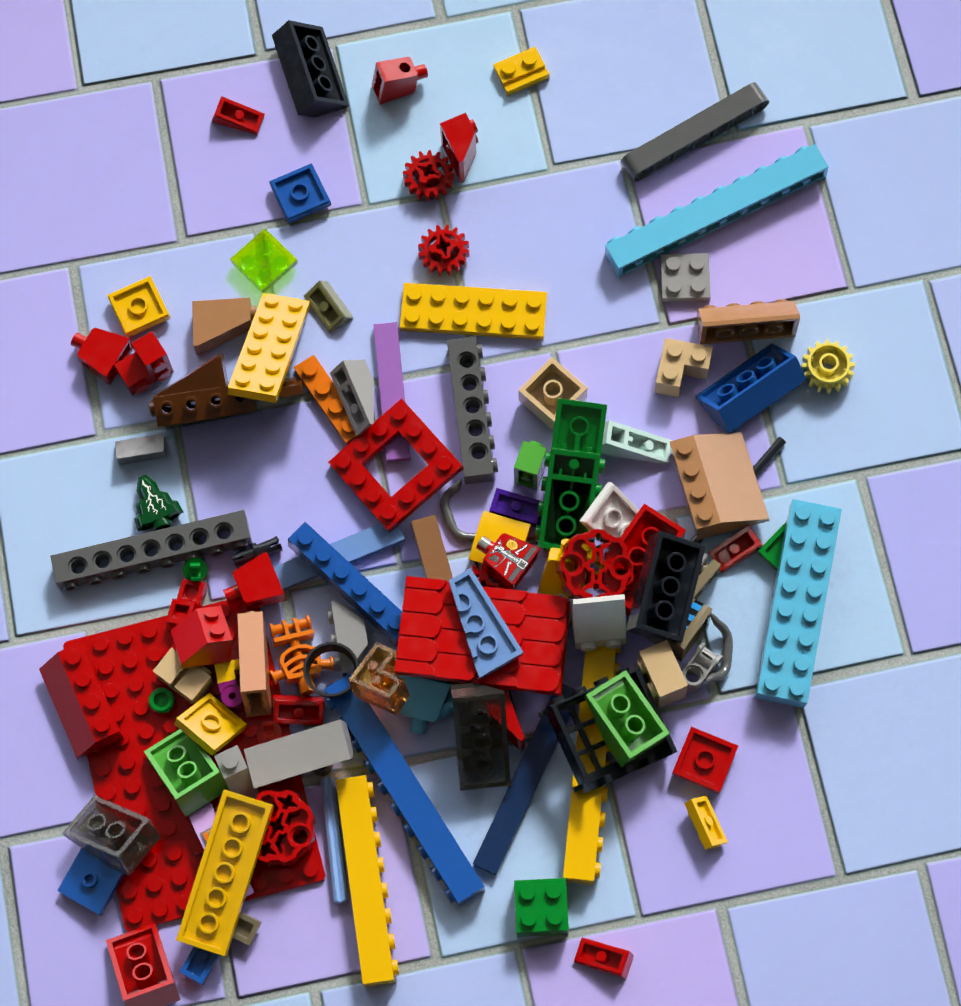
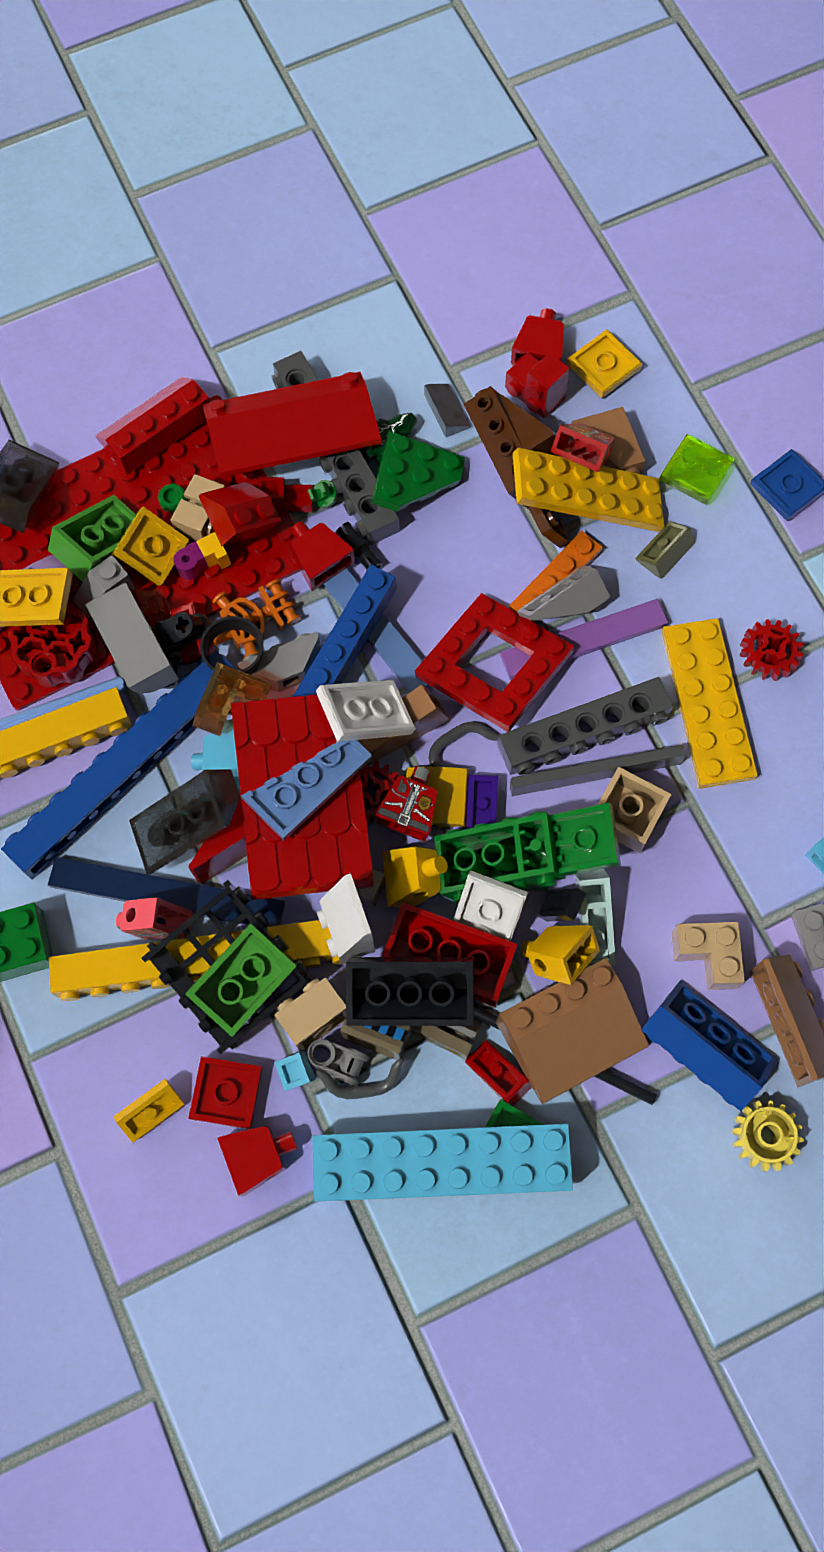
camera: 75 degrees right, 0 degrees up
slope [238,611,272,717] -> none
bright green brick [514,441,547,490] -> none
red connector [556,529,633,599] -> none
none -> coral torso [116,898,193,940]
none -> black piece [153,612,210,653]
none -> red slope [202,371,382,478]
none -> red torso [217,1126,298,1197]
none -> medium azure plate [274,1050,316,1091]
none -> white tile [316,680,416,742]
none -> green plate [371,431,465,512]
none -> dark grey tile [510,745,685,796]
none -> yellow torso [521,925,600,985]
none -> black tile [538,888,587,922]
none -> red torso [550,423,615,472]

